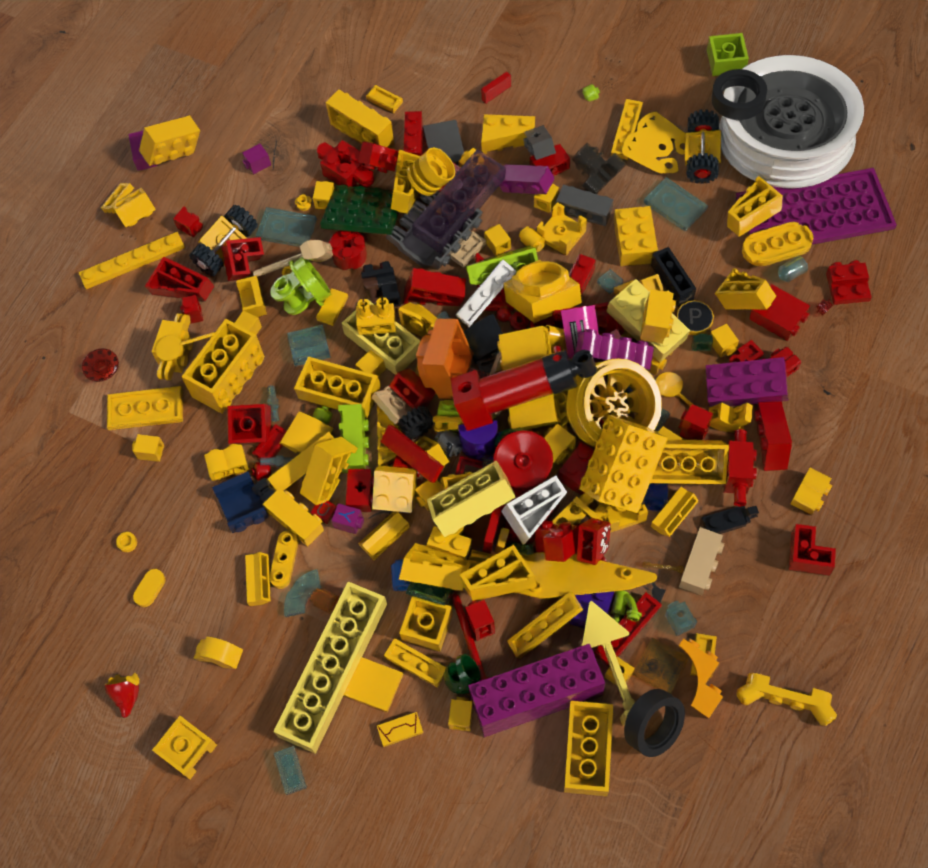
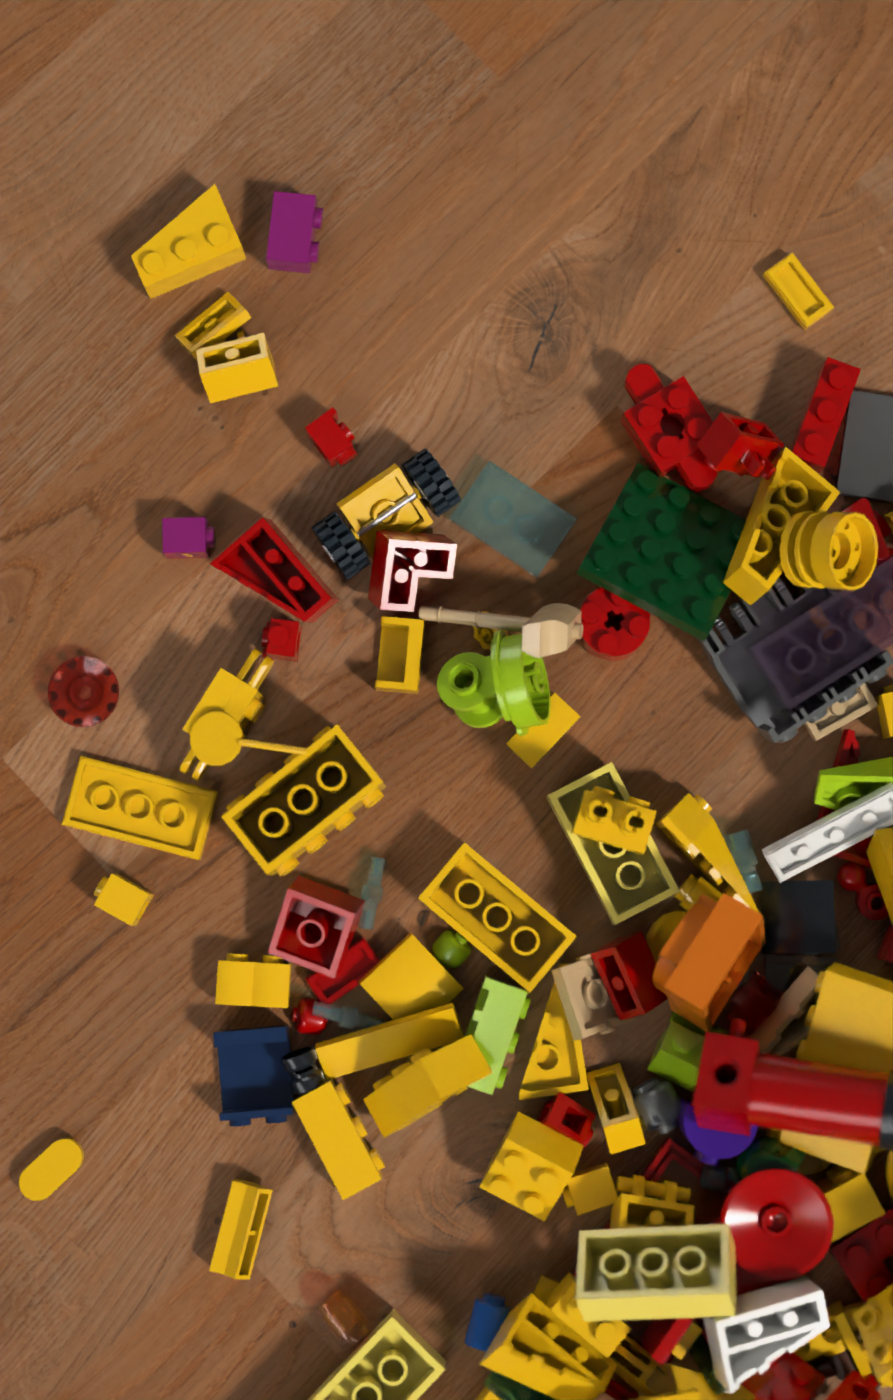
camera: 20 degrees right, 20 degrees up
yellow plate [78,231,185,289] -> none
yellow tile [116,532,137,552] -> none
yellow brick [139,115,200,166] -> none
yellow brick [194,637,243,669] -> none
yellow brick [235,311,262,335] -> none
magenta brick [242,143,271,175] -> none
yellow plate [270,530,299,589] -> none
clear light blue tile [284,569,322,617] -> none
clear light blue slope [287,324,331,366] -> none
yellow plate [295,194,312,211] -> none
red tile [310,501,337,524] -> none
yellow brick [313,181,335,209] -> none
yellow brick [325,90,394,148] -> none
magenta brick [332,503,364,534] -> none
red brick [346,469,374,512] -> none
yellow brick [355,350,386,376] -> none
yellow piece [358,511,410,560] -> none
black hips [361,261,401,307] -> none
red tile [380,425,444,483] -> none
black tyre [398,406,435,440] -> none
red wedge [403,268,466,306] -> none
yellow bar [433,415,463,432] -> none
none -> yellow wedge [131,184,246,299]
none -> magenta brick [162,517,216,559]

